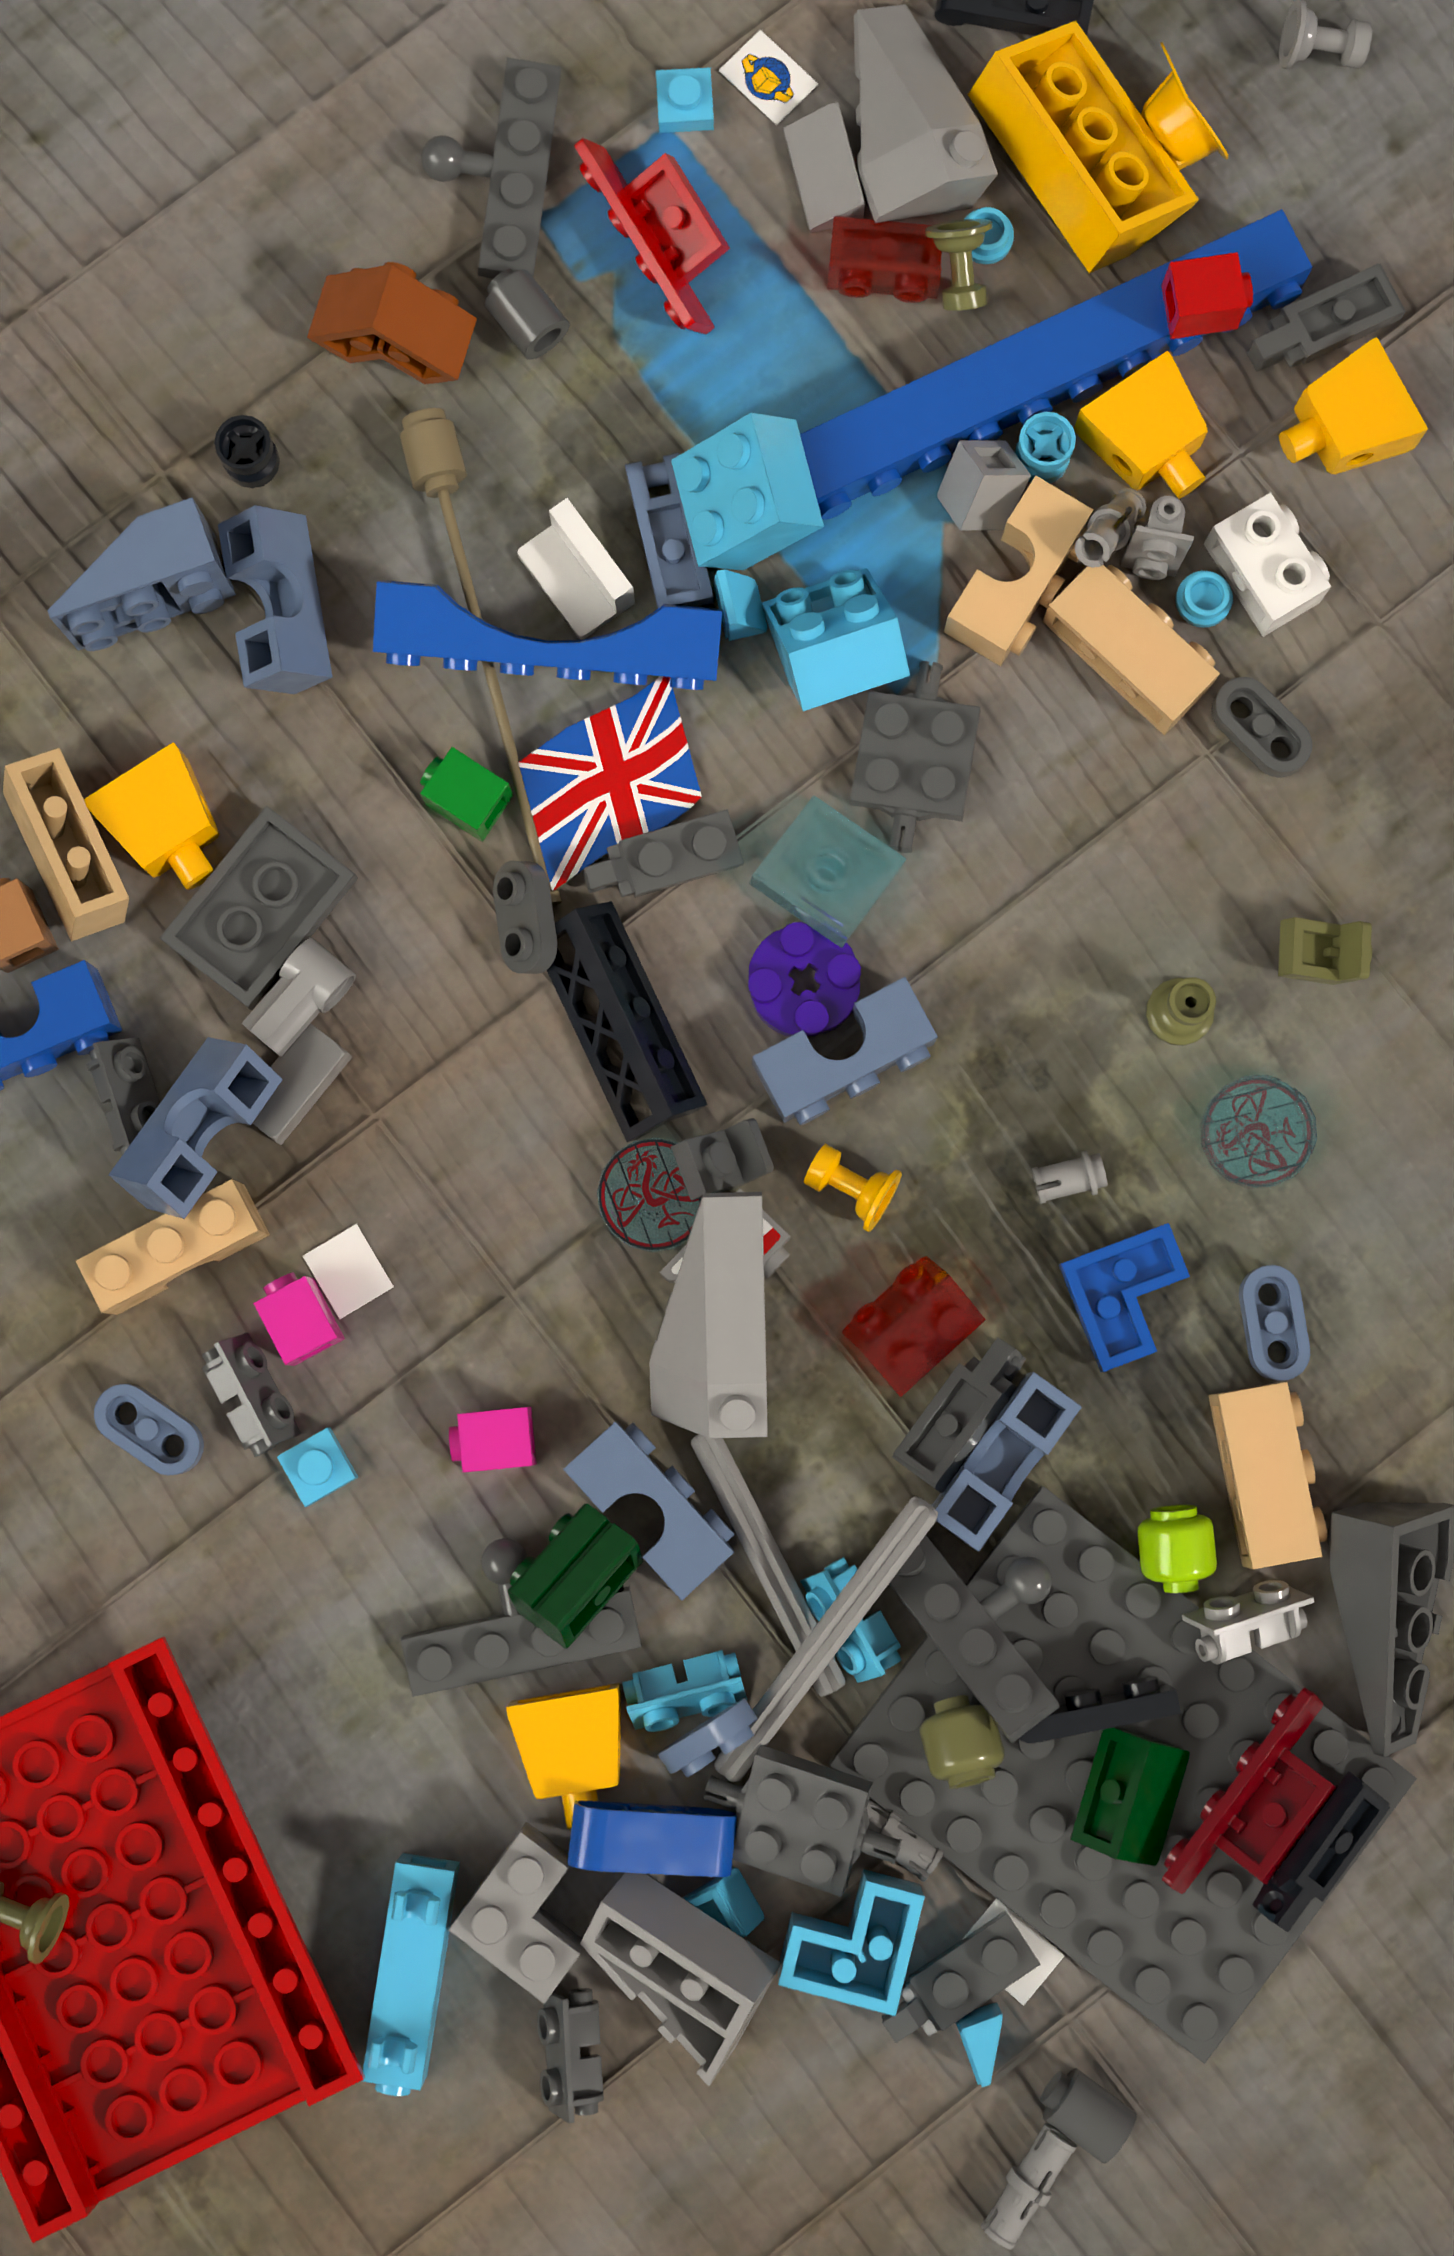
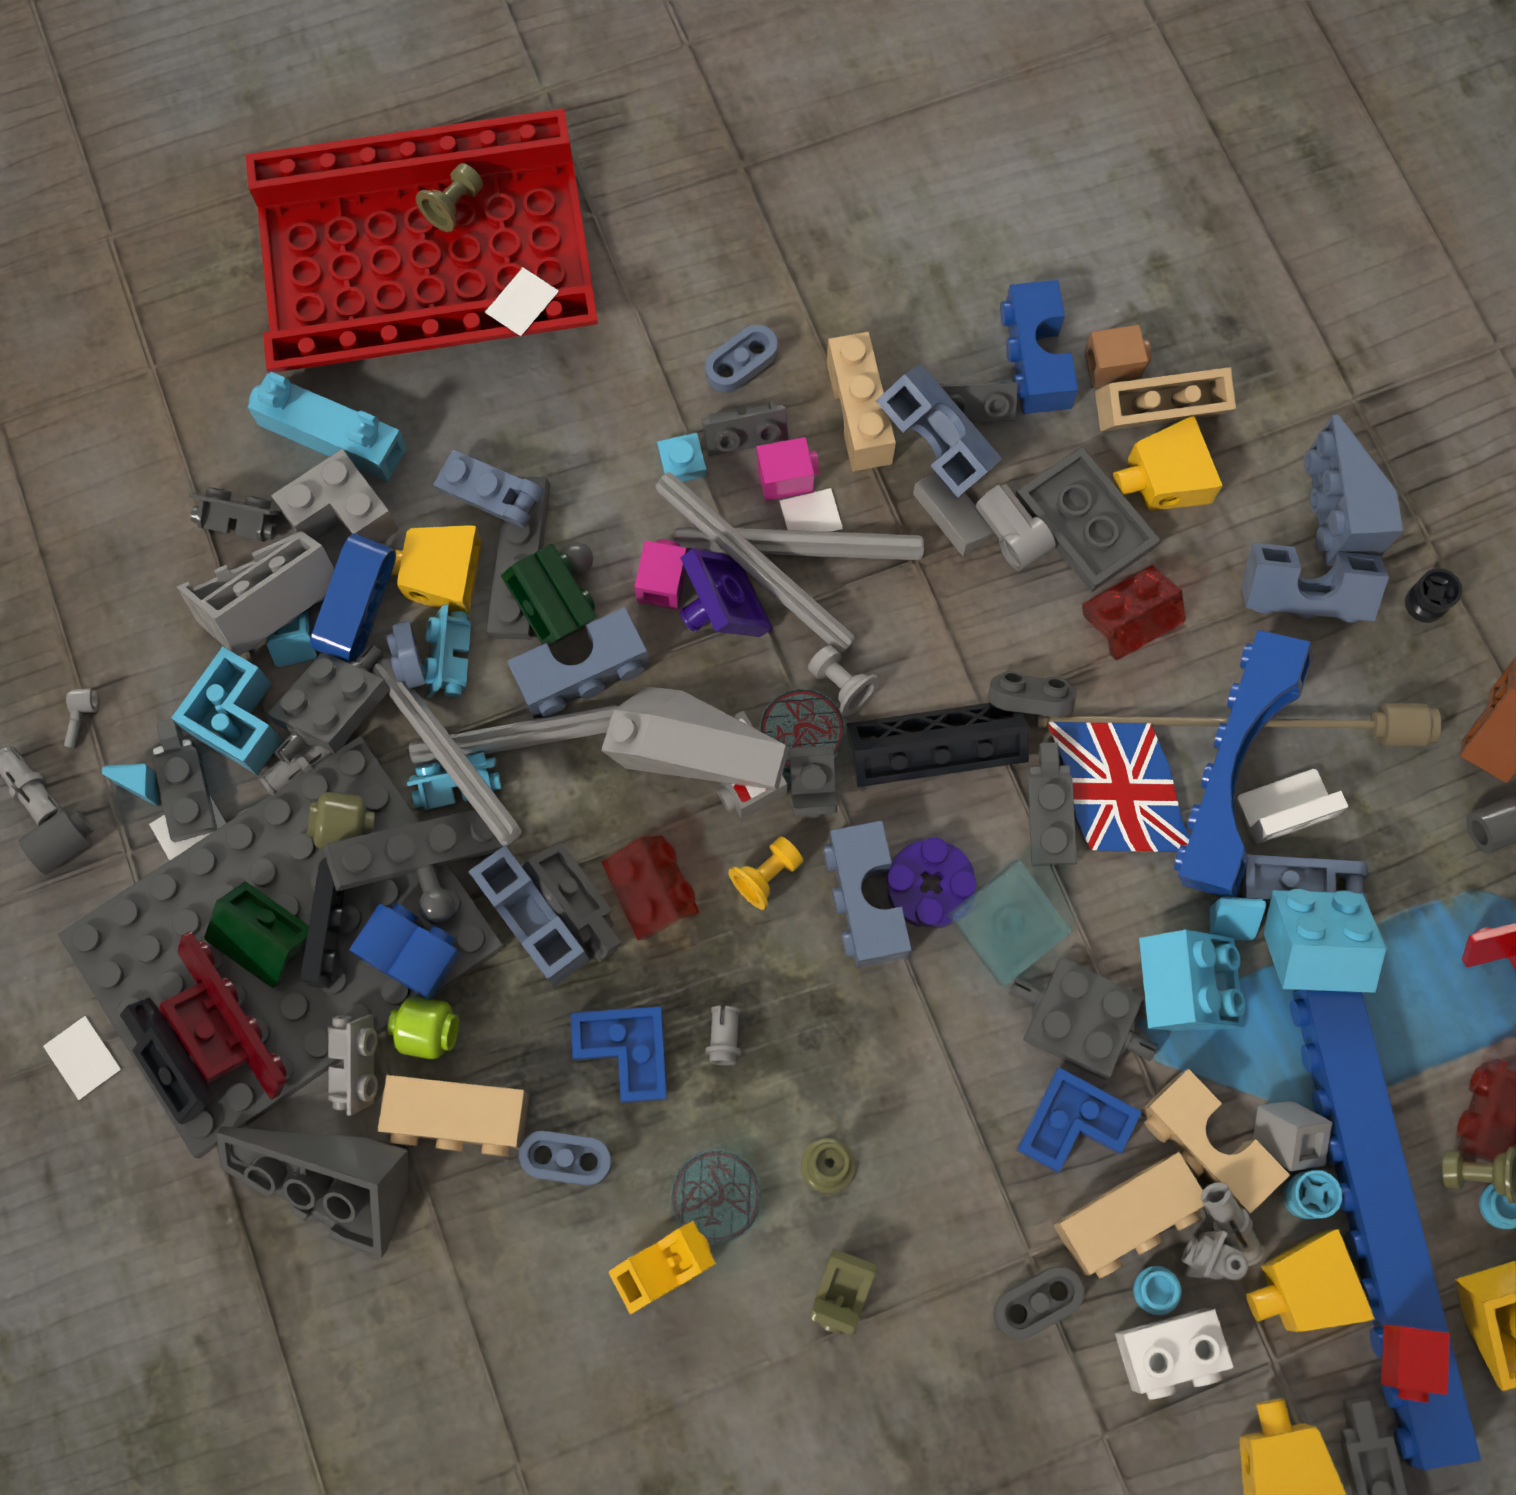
camera: 105 degrees right, 10 degrees down
green brick [420,747,513,842] -> none
none -> white sticker [43,1016,121,1100]
none -> light grey hand [64,688,99,749]
none -> blue brick [349,903,461,1000]
none -> sand blue plate [433,450,545,528]
none -> white sticker [485,268,559,336]
none -> yellow brick [608,1221,716,1314]
none -> light grey axle [655,472,855,654]
none -> light grey axle [674,526,924,560]
none -> dark purple tile [680,548,773,637]
none -> light grey piece [808,645,880,716]
none -> blue plate [1016,1067,1142,1173]
none -> clear red bracket [1082,565,1186,660]

